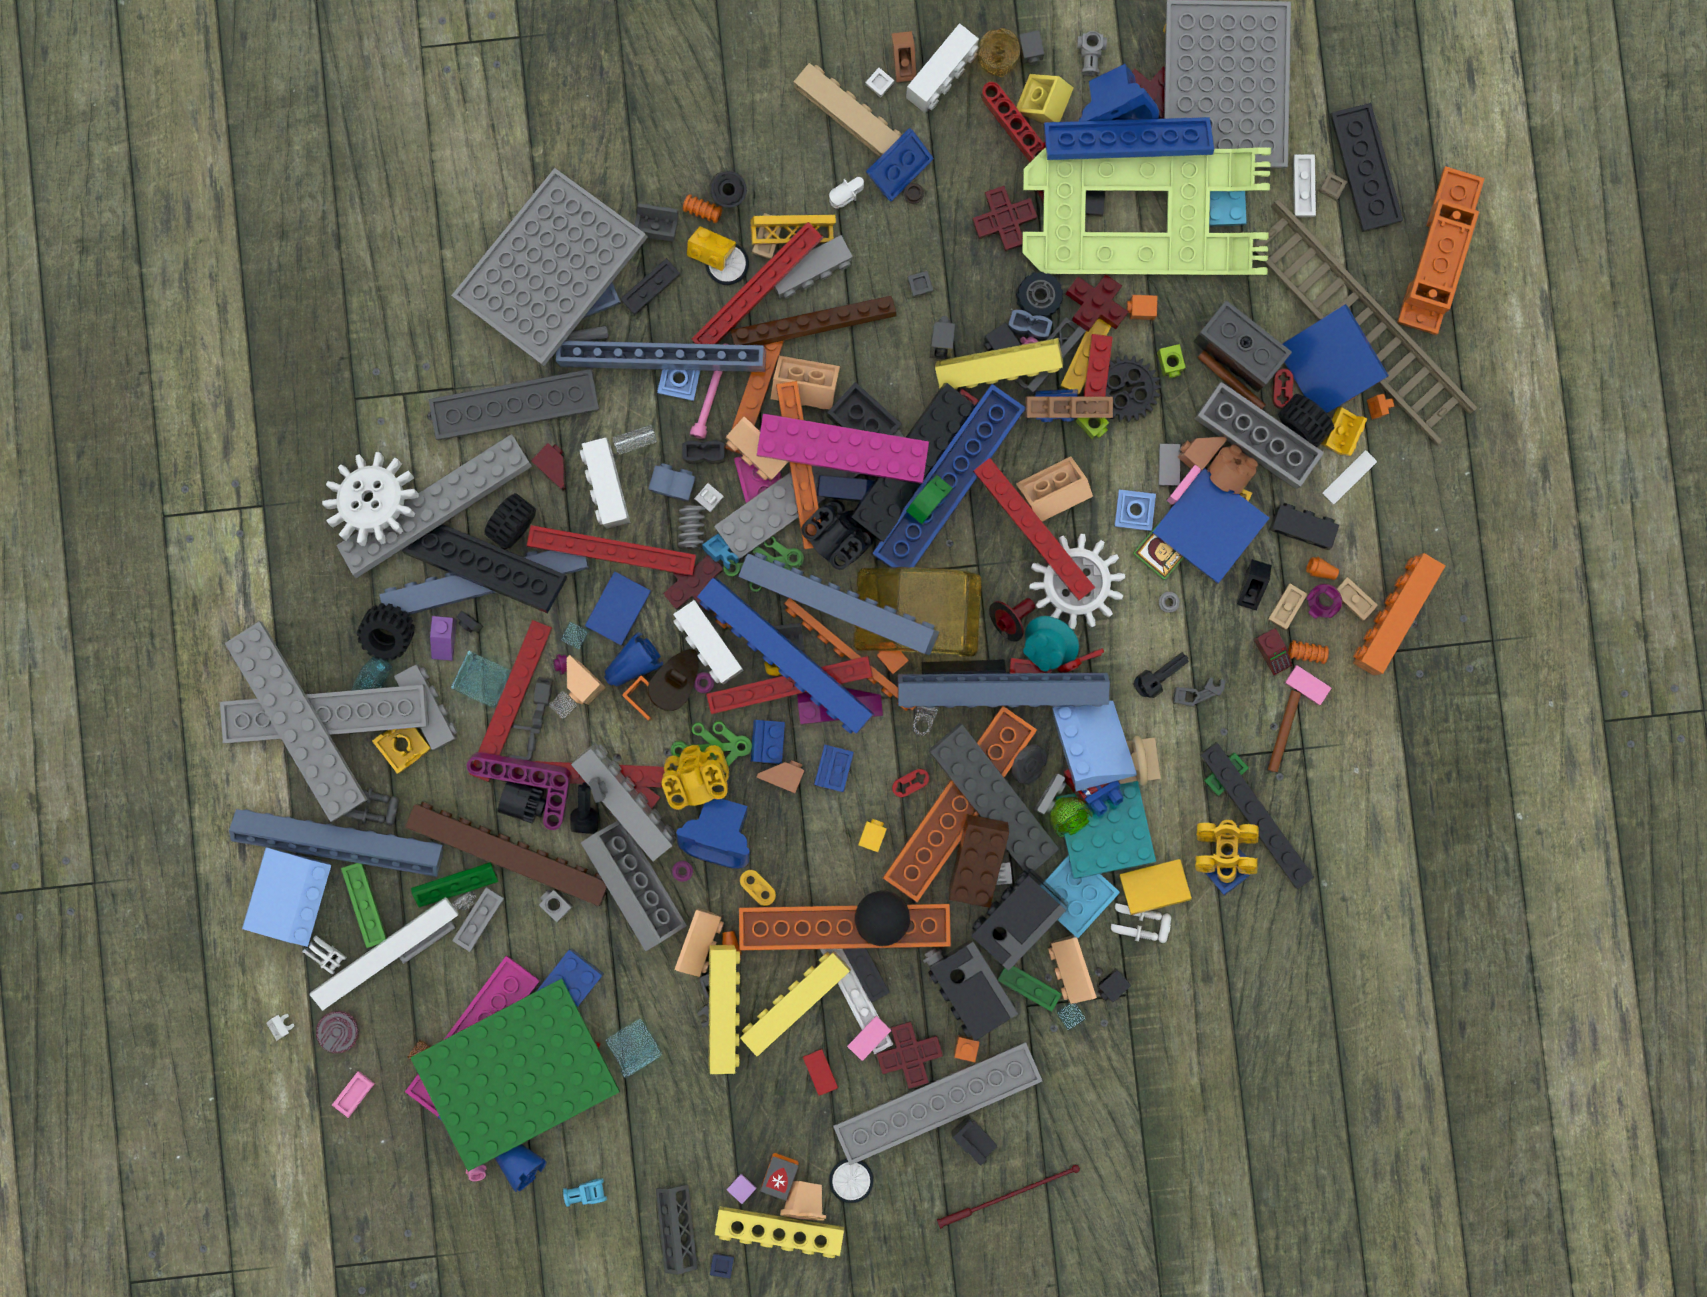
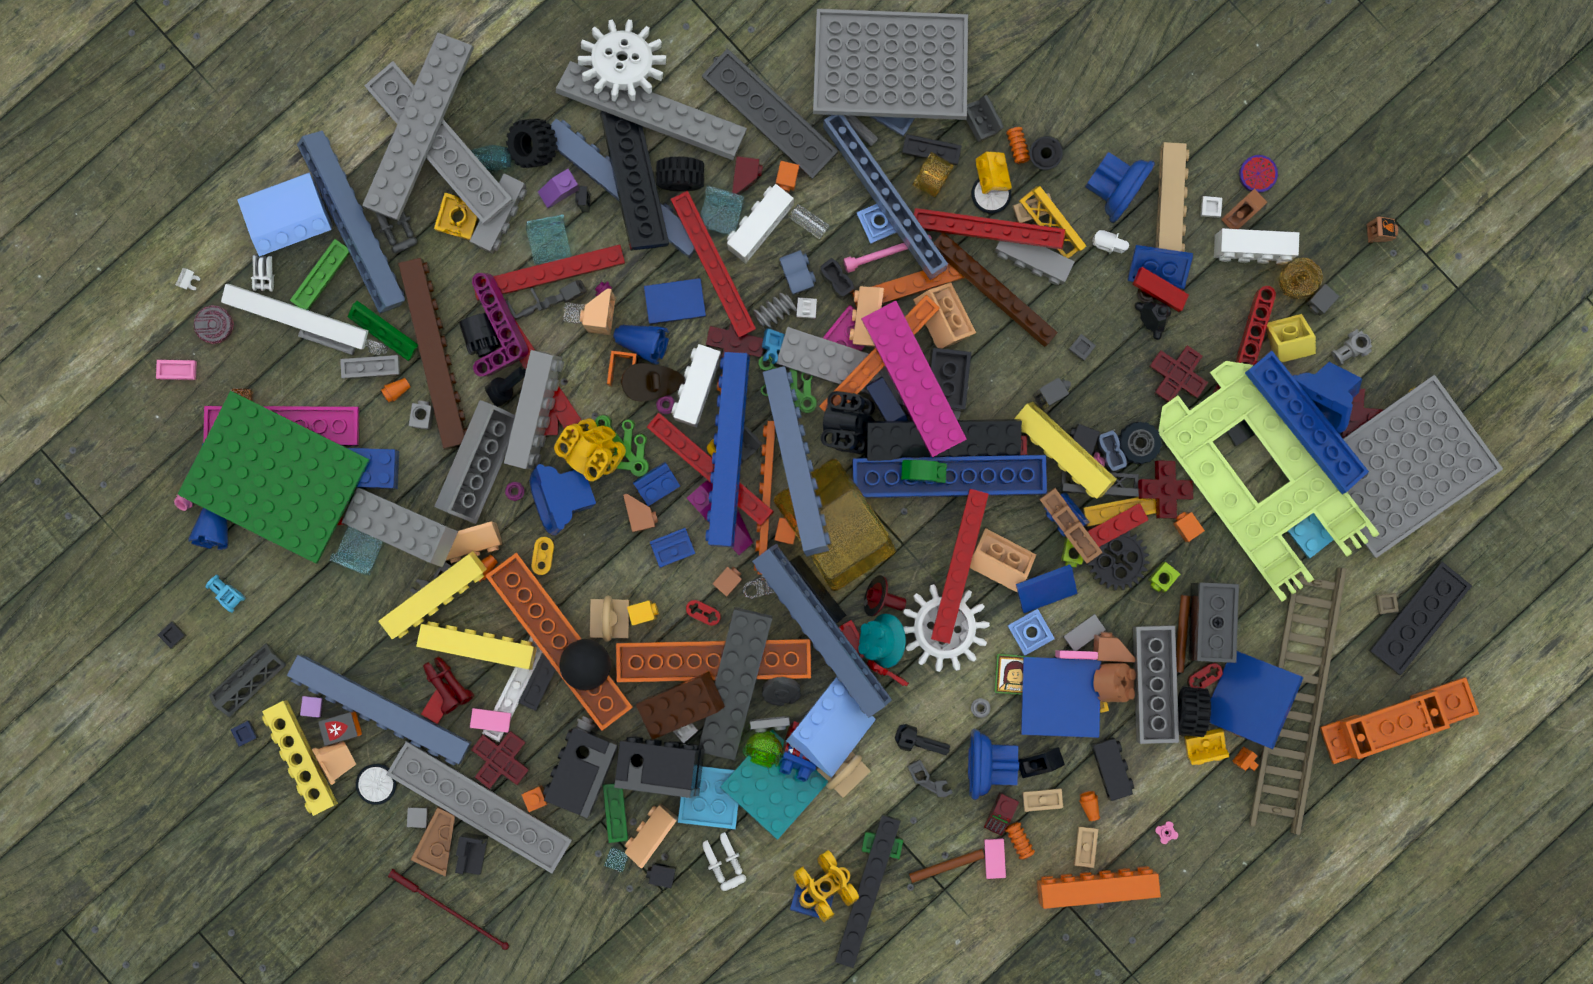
camera: 55 degrees right, 0 degrees up
clear light blue tile [561,622,589,650] -> none
dark grey plate [589,777,608,803] -> none
yellow tile [1119,859,1192,915] -> none
white plate [1293,154,1316,217] -> none
magenta piece [1306,584,1342,619] -> none
white sticker [1323,450,1377,504] -> none
none -> black plate [158,621,187,649]
none -> sand blue brick [287,655,472,765]
none -> light grey brick [342,487,458,567]
none -> orange cone [381,378,411,403]
none -> light grey tile [407,807,428,828]
none -> medium nougat wing [411,807,455,877]
none -> dark red piece [423,656,475,715]
none -> tan tile [590,595,630,642]
none -> clear light blue bracket [700,185,745,235]
none -> nougat brick [713,567,742,597]
none -> orange brick [776,161,799,192]
none -> clear yellow brick [912,152,954,198]
none -> blue piece [968,728,1019,800]
none -> blue tile [1016,565,1078,613]
none -> blue piece [1085,152,1155,223]
none -> red tile [1132,267,1189,312]
none -> black rock [1135,302,1171,340]
none -> bright pink plate [1155,821,1178,844]
none -> tile [1239,155,1278,193]

